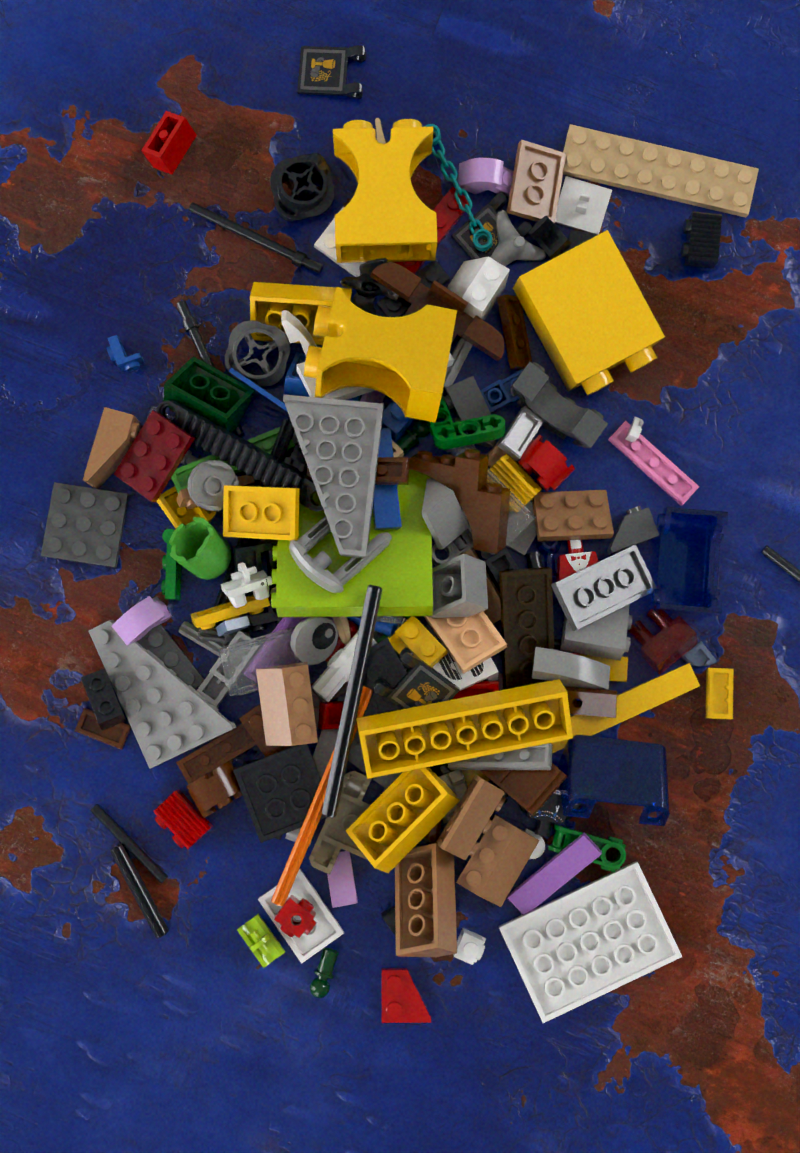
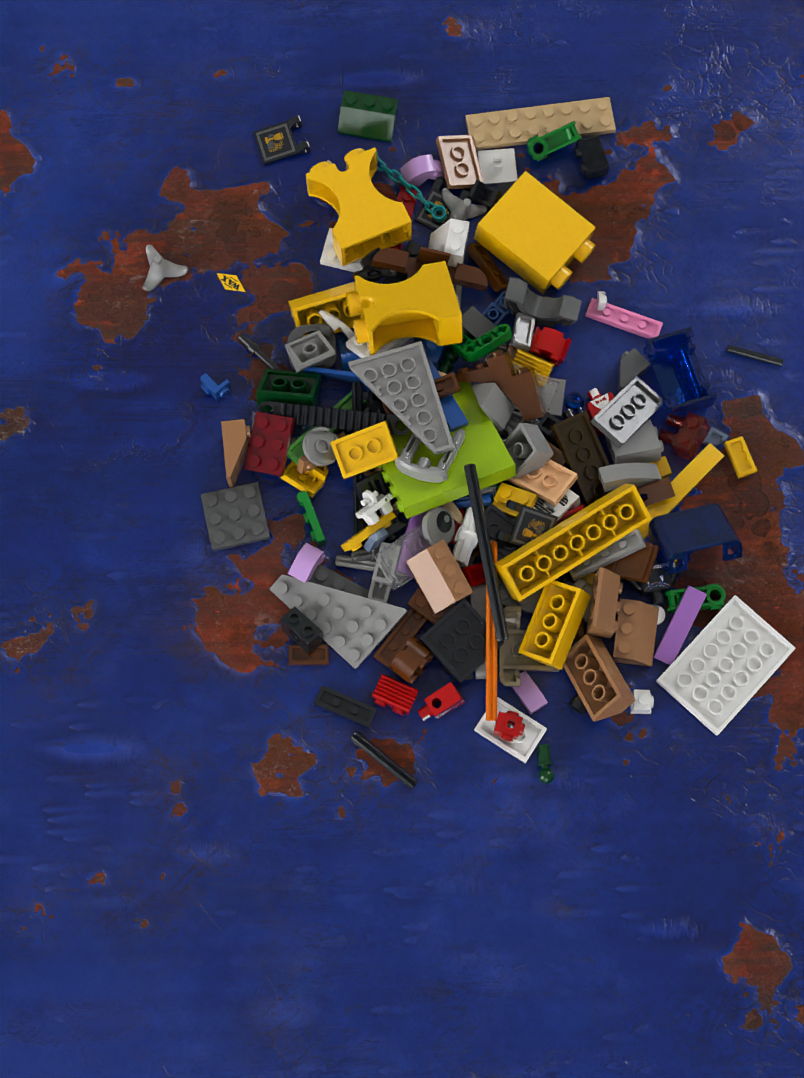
camera: 20 degrees left, 10 degrees down
black bar [90,804,168,883] -> none
red brick [141,111,197,175] -> none
bright green cylinder [169,517,232,580] -> none
black bar [189,202,323,274] -> none
lime hips [237,913,285,968] -> none
black piece [270,153,335,222] -> none
red wing [382,968,431,1023] -> none
medium nougat plate [532,490,614,541] -> none
none -> light grey piece [142,244,188,291]
none -> yellow sticker [217,273,245,292]
none -> light grey slope [285,330,336,373]
none -> black plate [314,685,377,728]
none -> dark green slope [338,90,398,143]
none -> red torso [417,682,465,721]
none -> green piece [526,121,582,162]

